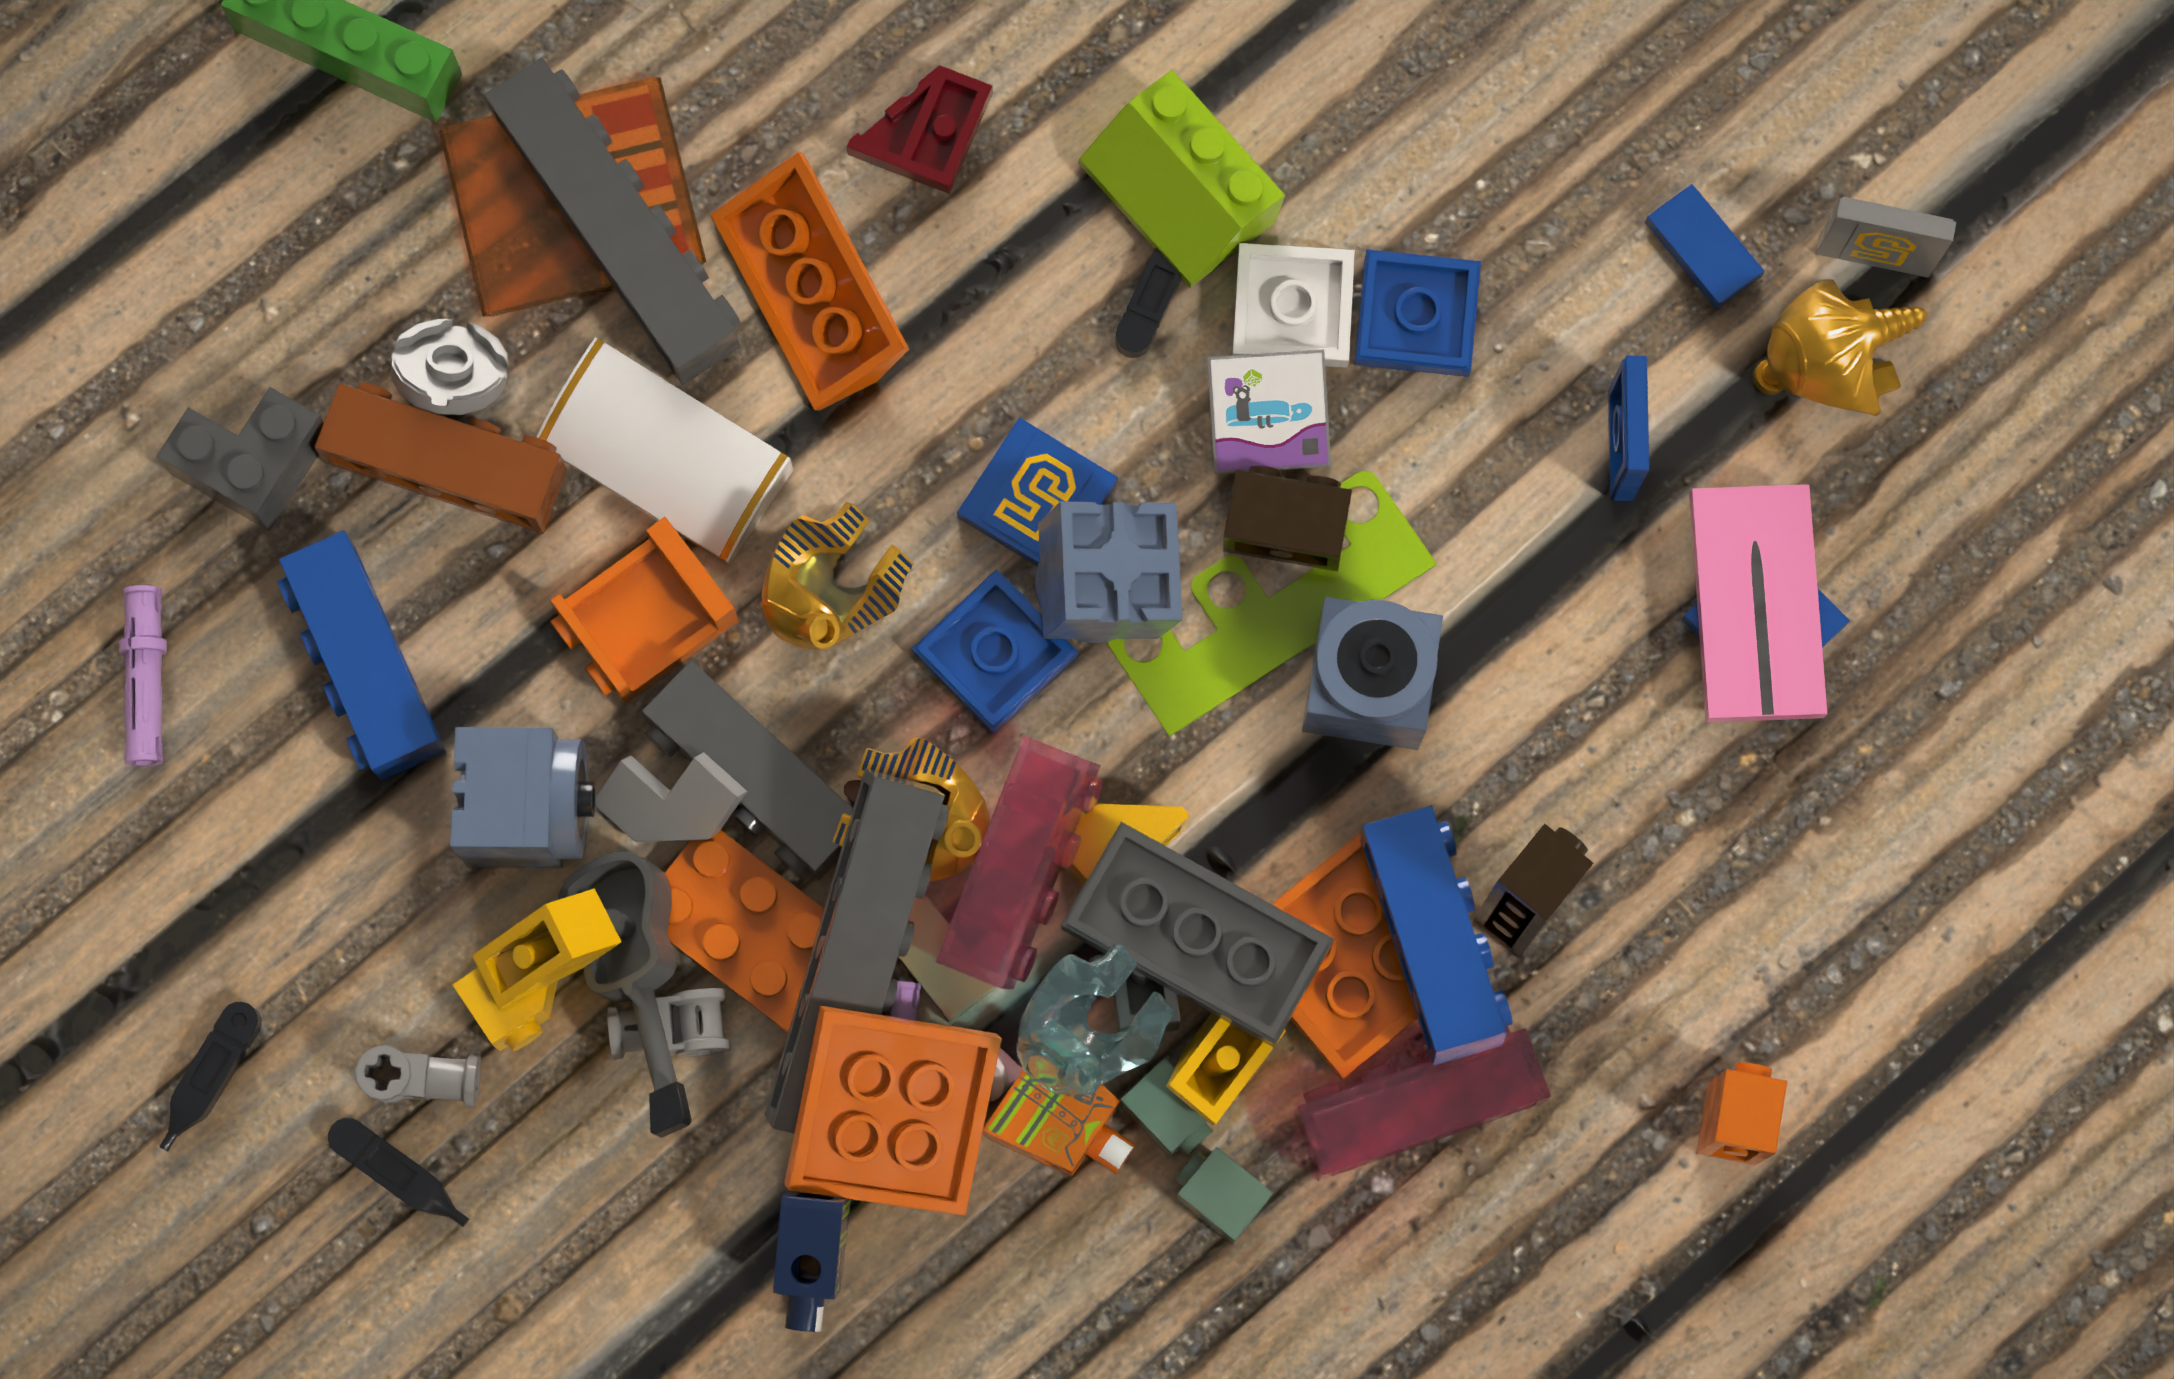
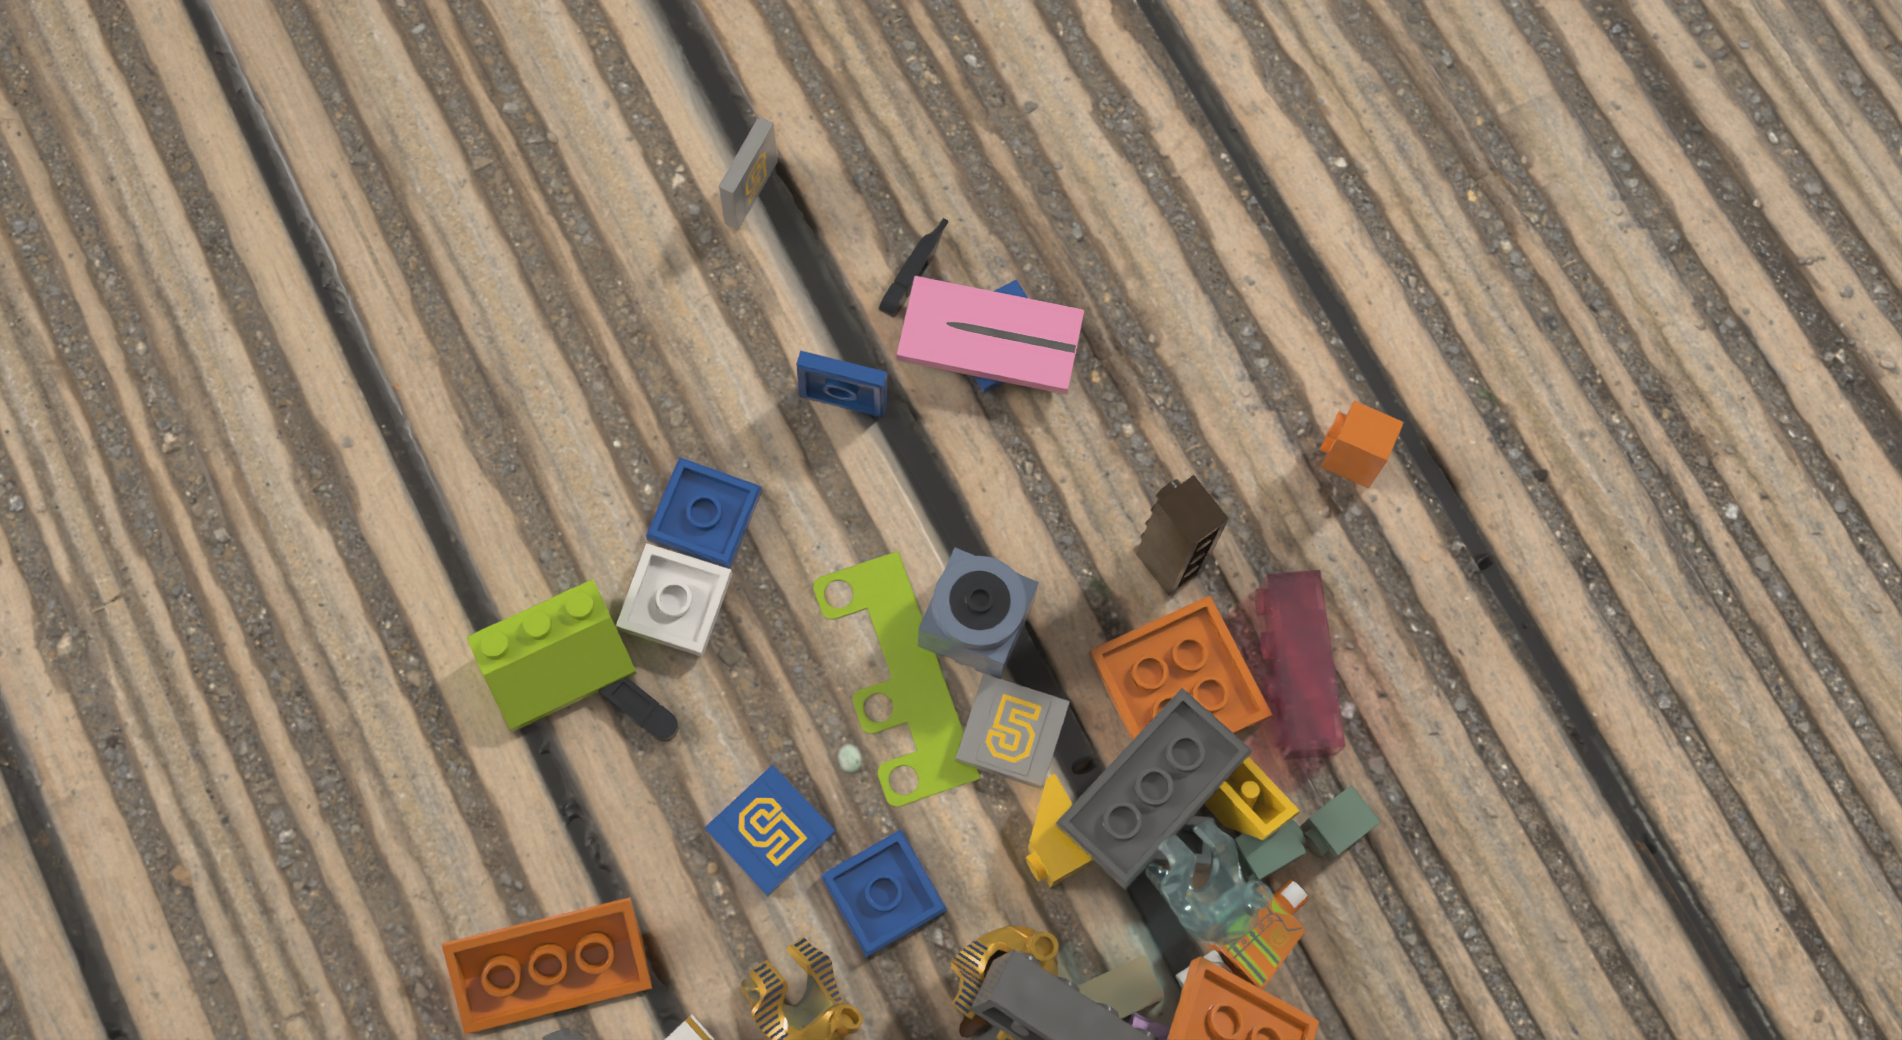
camera: 80 degrees left, 5 degrees down
dark red wing [847,65,993,194] -> none
clear pink brick [936,736,1103,989] -> none
sand blue piece [1035,501,1182,643] -> none
tile [1207,349,1331,474] -> none
dark brown brick [1223,466,1352,572] -> none
blue brick [1360,805,1513,1066] -> none
blue tile [1645,184,1764,310] -> none
pearl gold piece [1753,279,1927,416] -> none
none -> black piece [879,218,949,318]
none -> light grey tile [955,673,1070,790]

